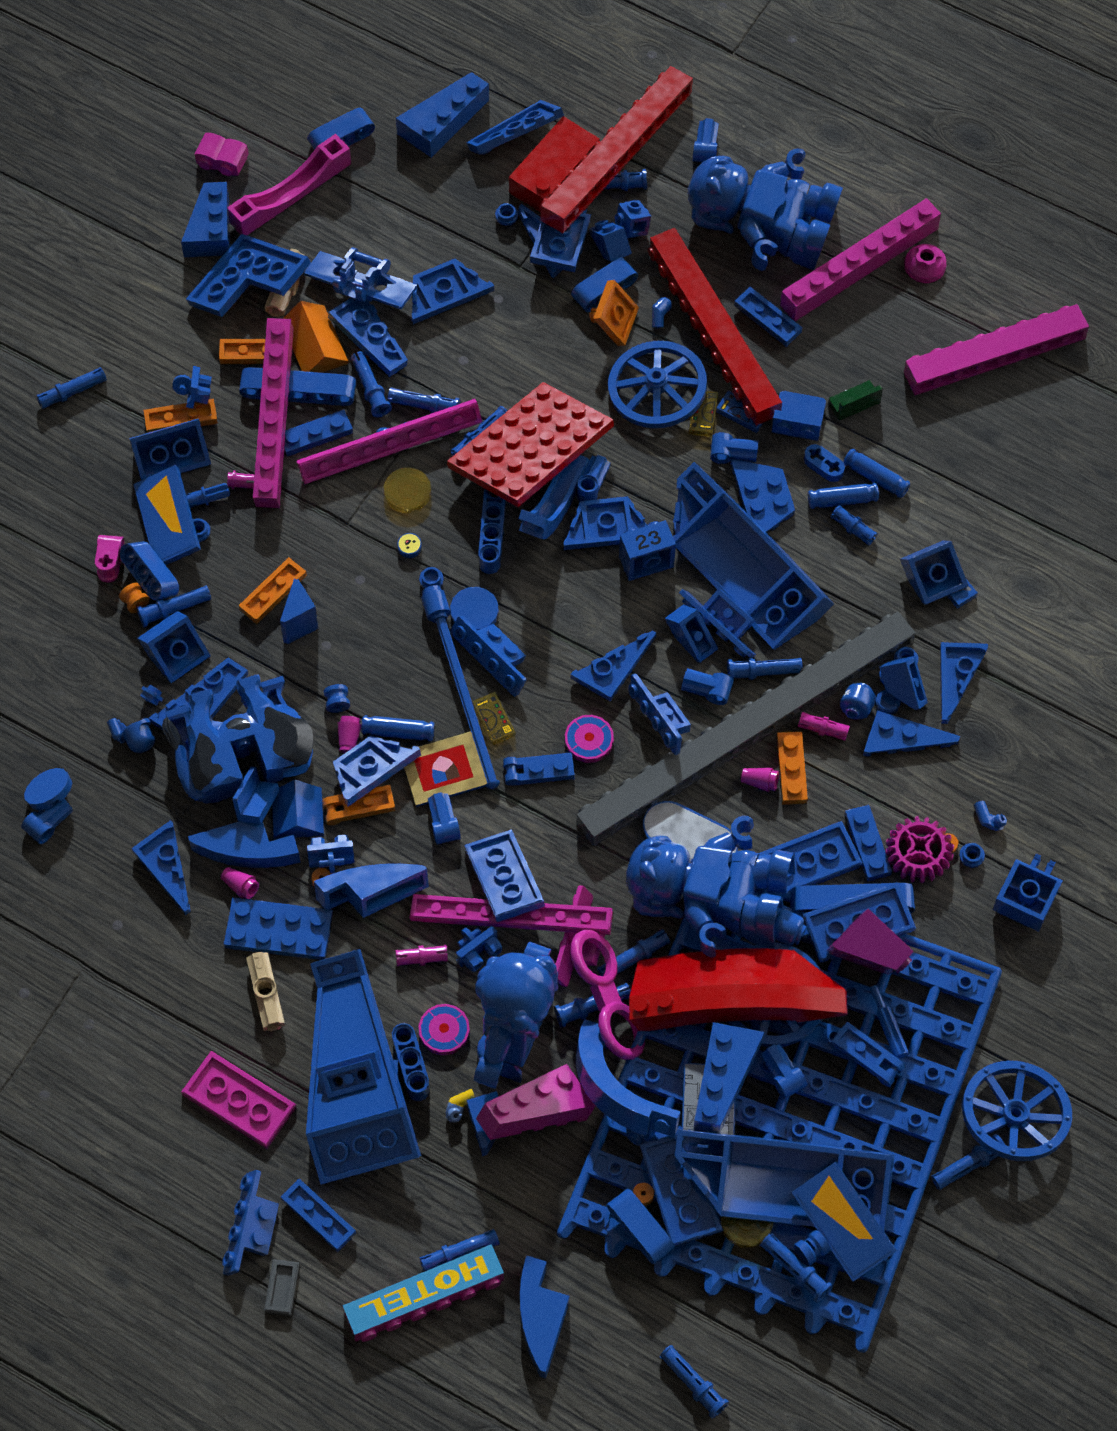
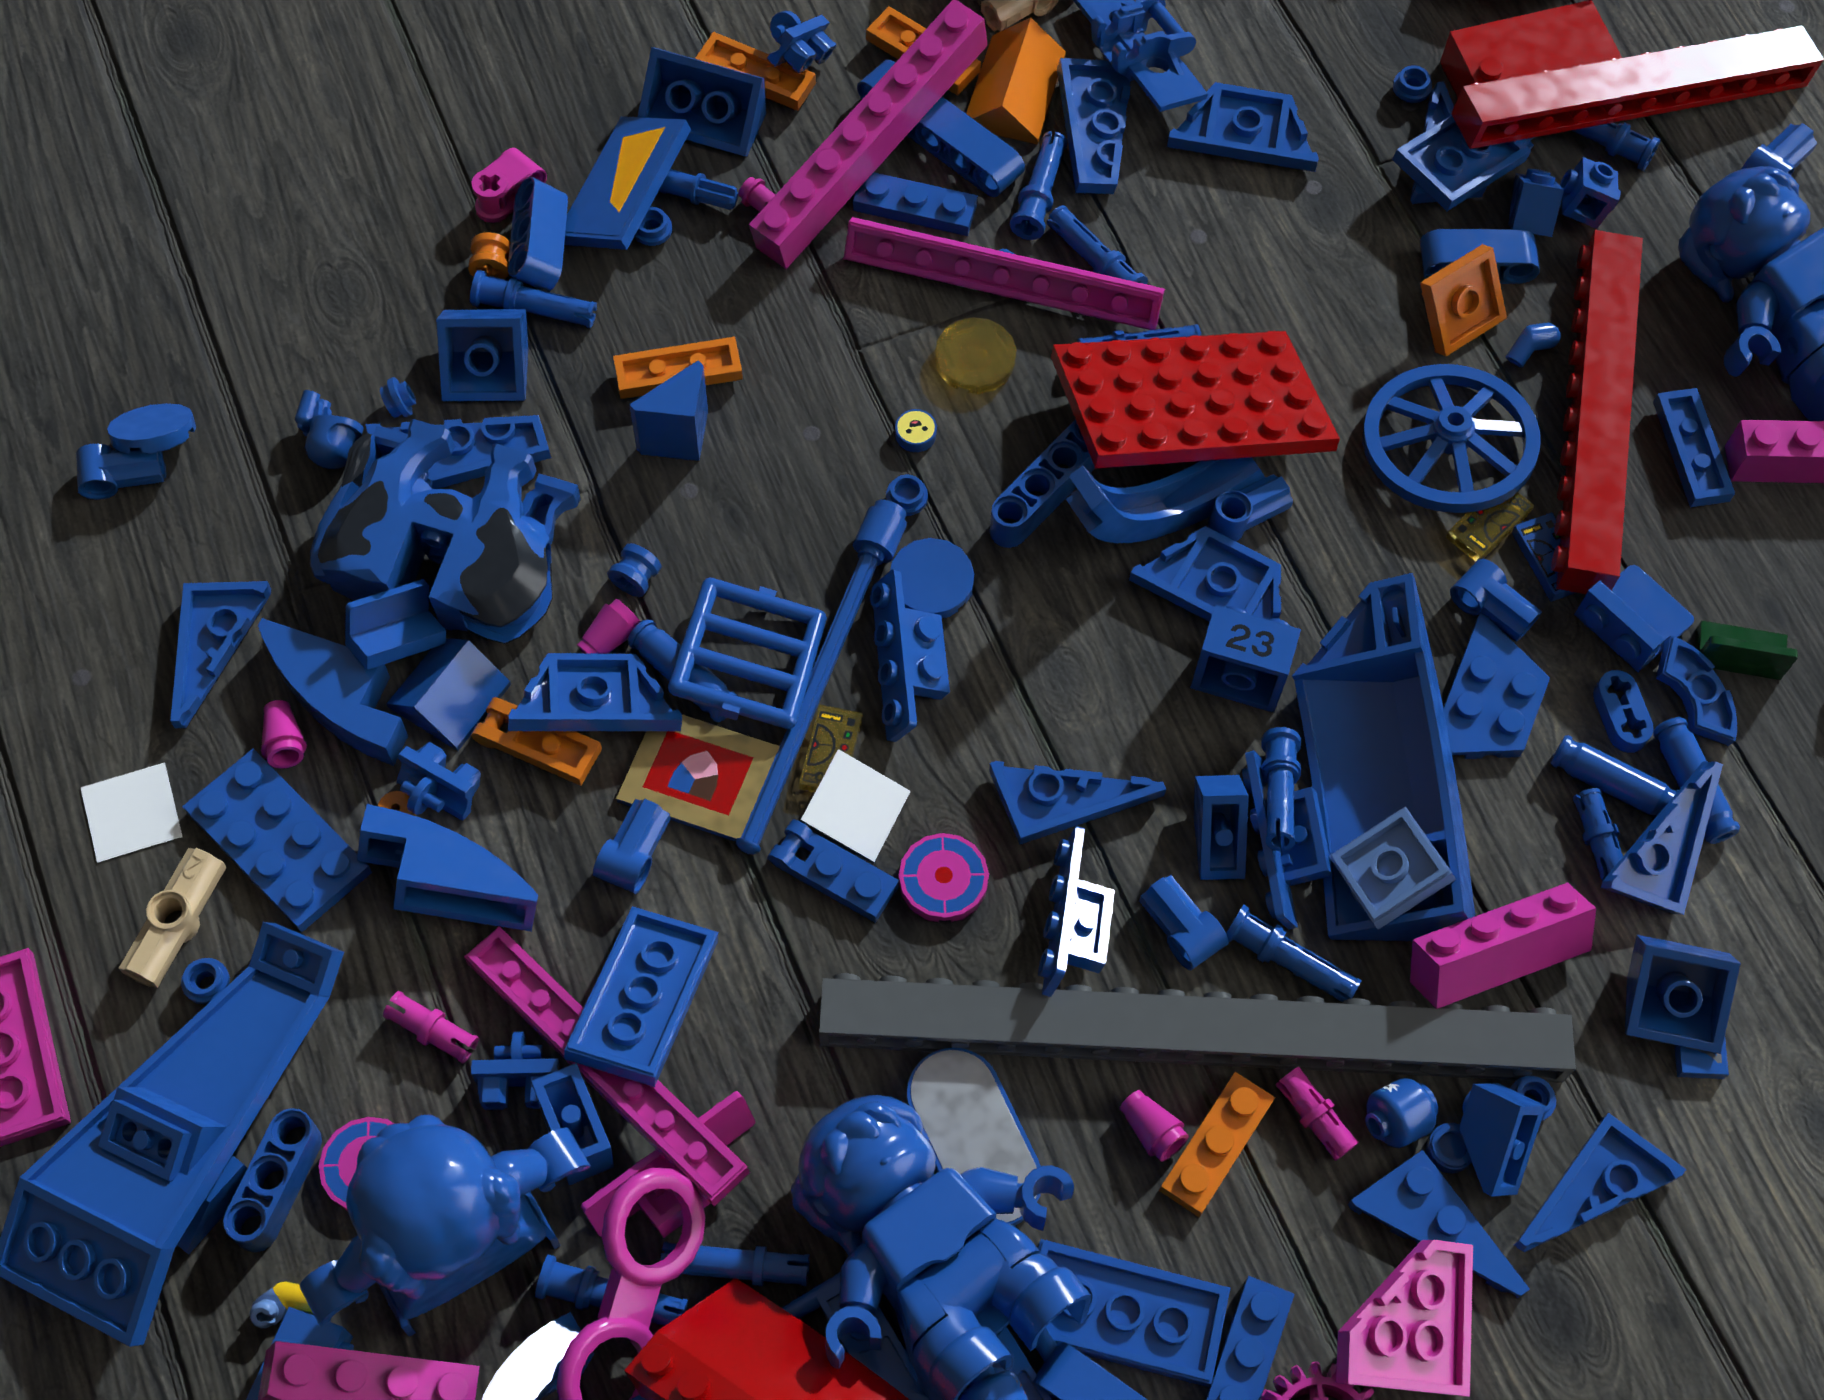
camera: 35 degrees right, 0 degrees up
none -> white sticker [81,763,183,863]
none -> blue plate [181,958,230,1005]
none -> blue slope [531,1063,614,1185]
none -> blue bar [668,577,827,729]
none -> white sticker [801,749,910,862]
none -> blue pin [1261,727,1301,851]
none -> medium blue tile [1329,806,1456,930]
none -> dark pink plate [1336,1240,1473,1397]
none -> dark pink brick [1410,882,1596,1009]
none -> blue wing [1601,761,1723,915]
none -> blue tile [1656,635,1737,746]

